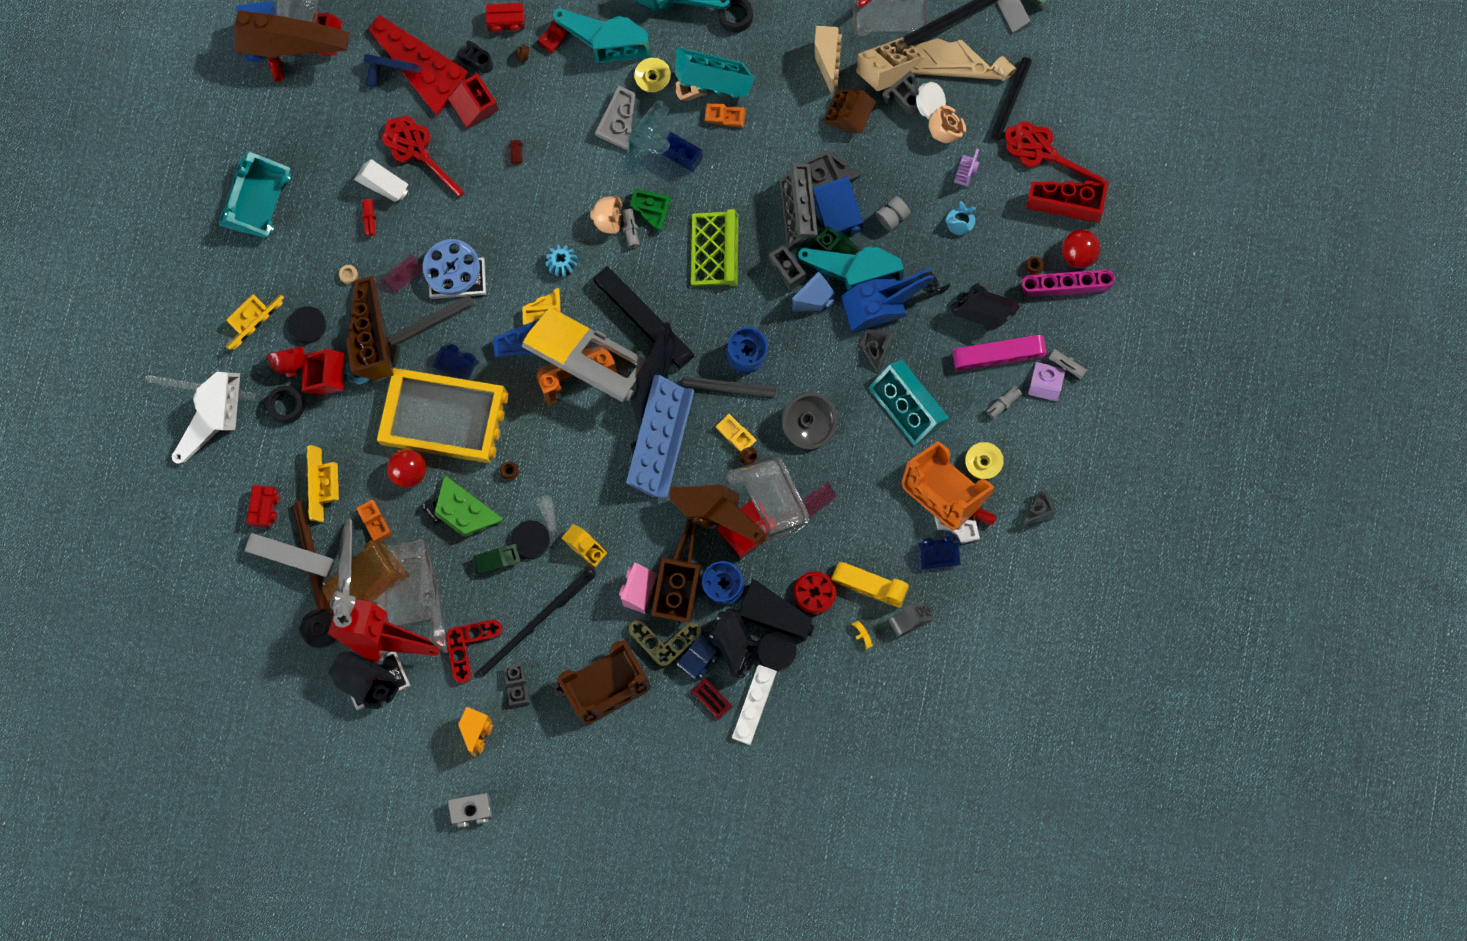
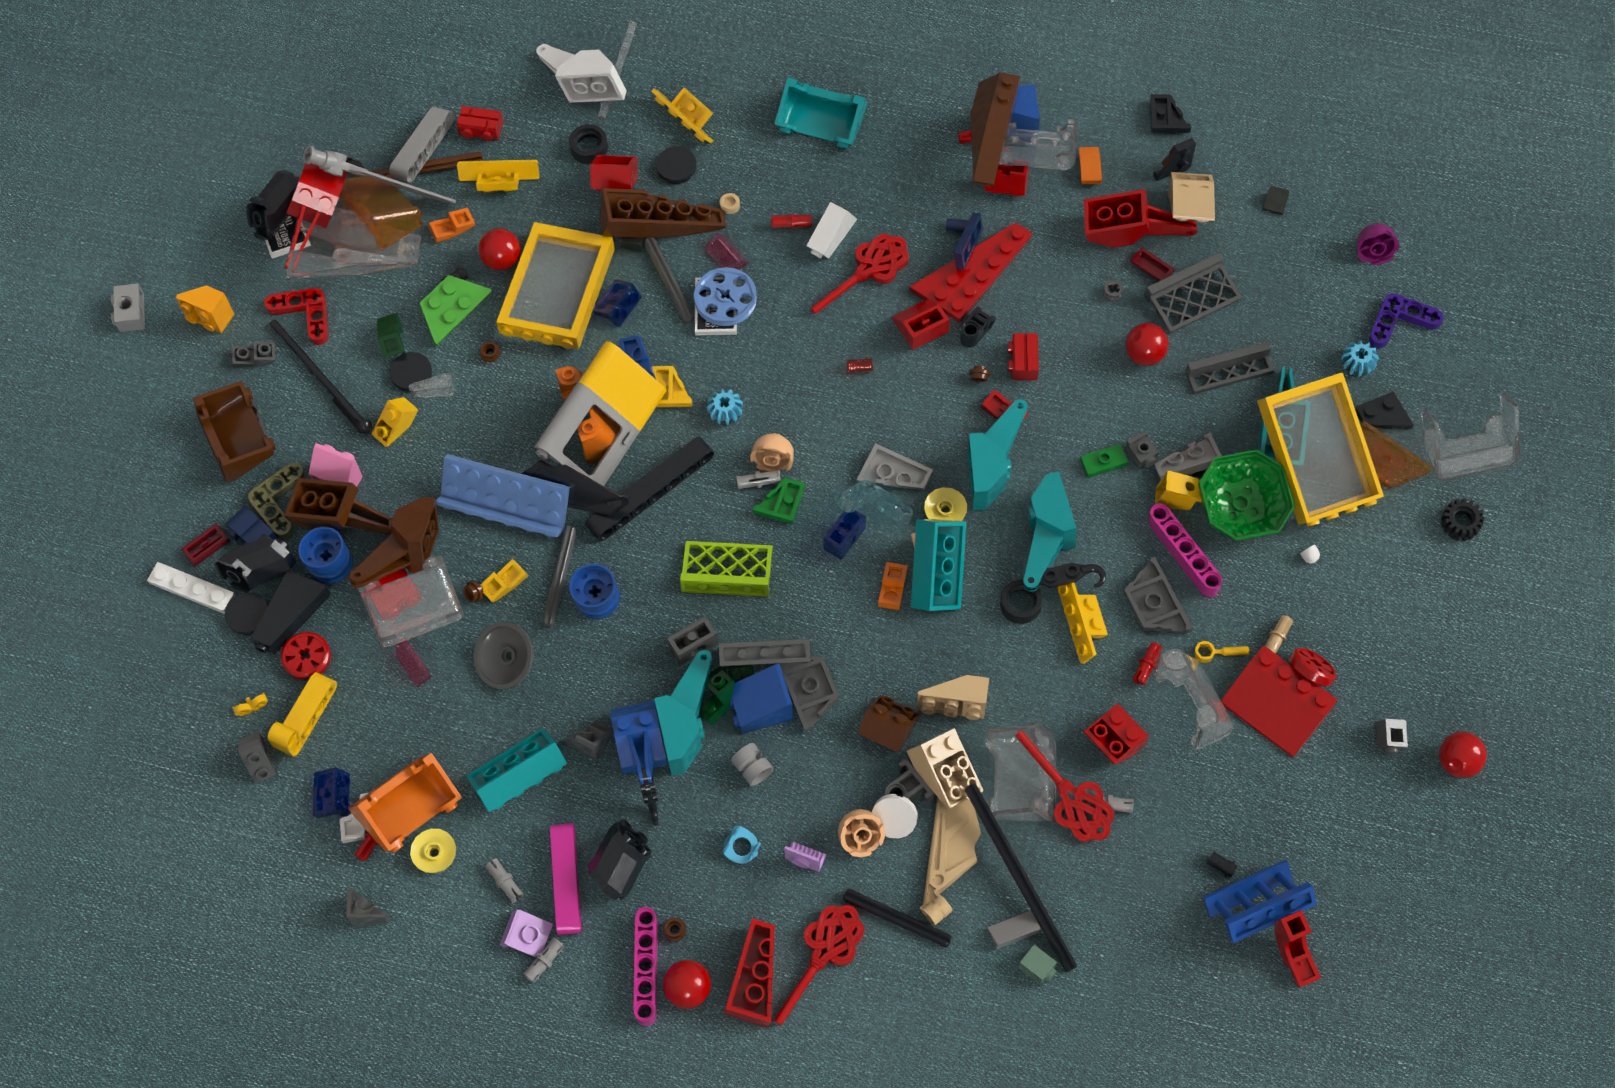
camera: 90 degrees right, 10 degrees down
red cylinder [266,346,305,377] -> none
medium blue slope [792,272,835,312] -> none

